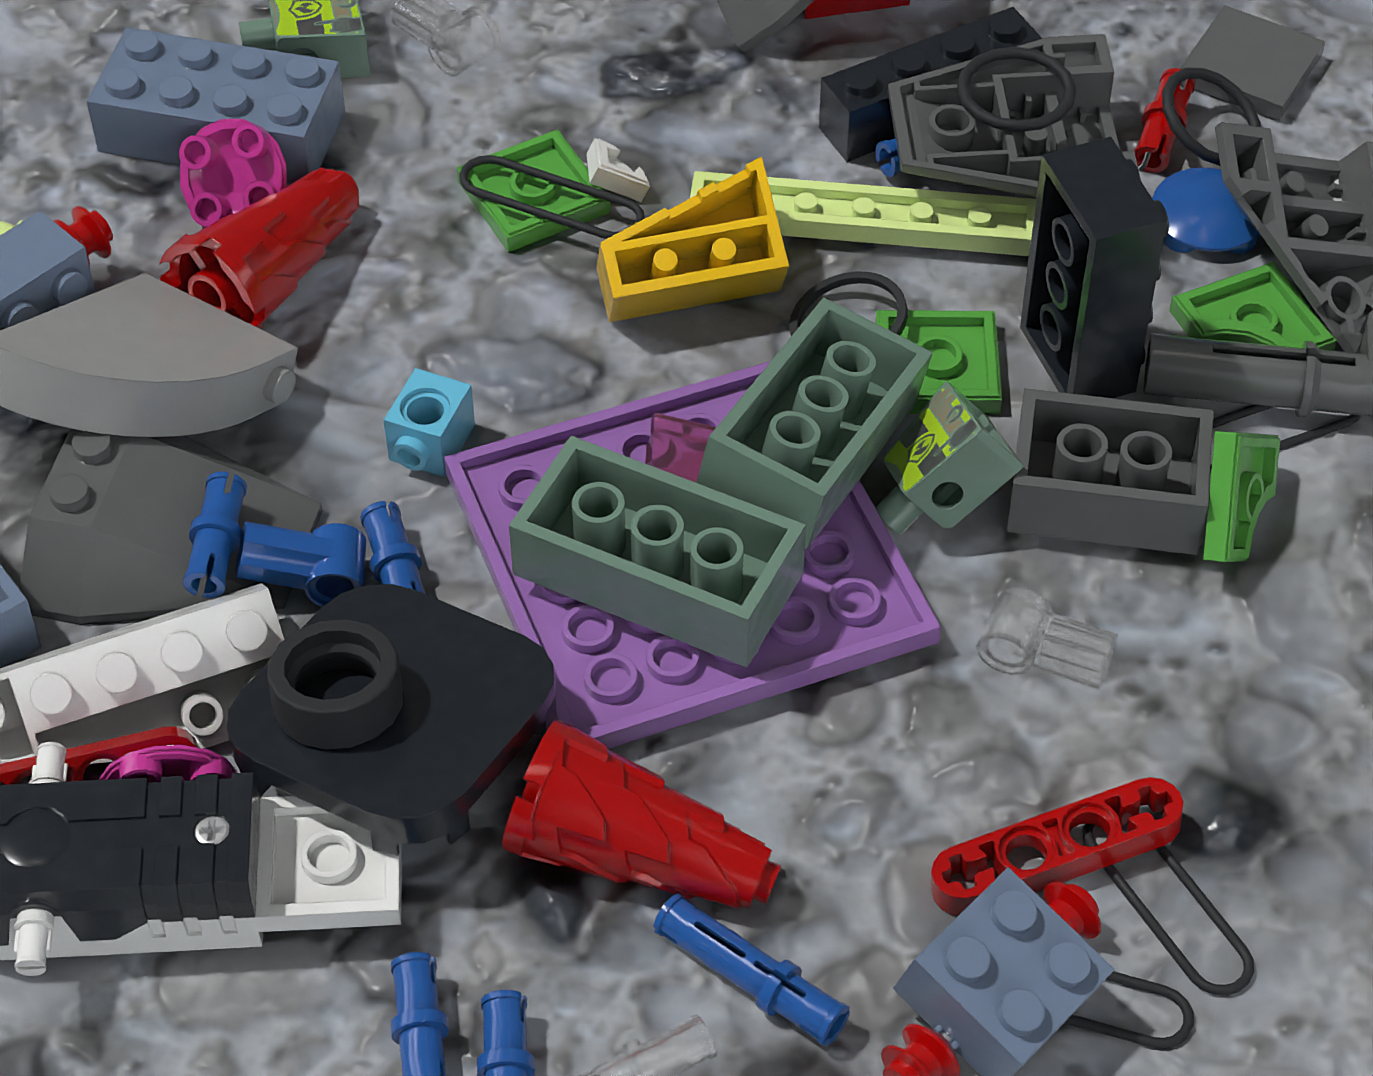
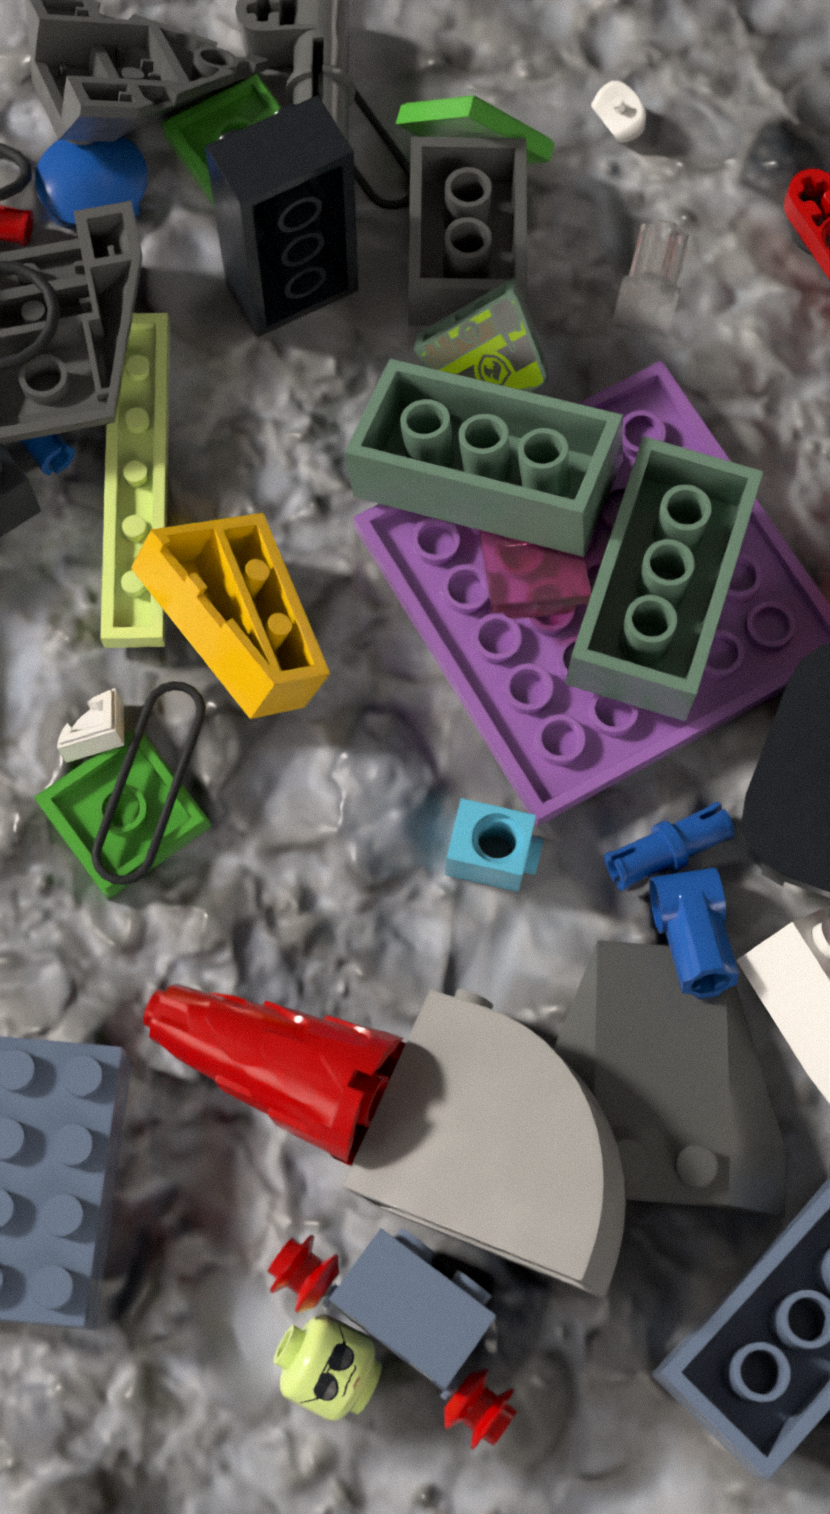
camera: 100 degrees left, 20 degrees up
dark pink dish [179,119,287,227] -> none
blue pin [183,471,247,598] -> none
black piece [789,271,908,336] -> none
bright green tile [875,310,1002,414] -> none
none -> white piece [591,81,646,143]

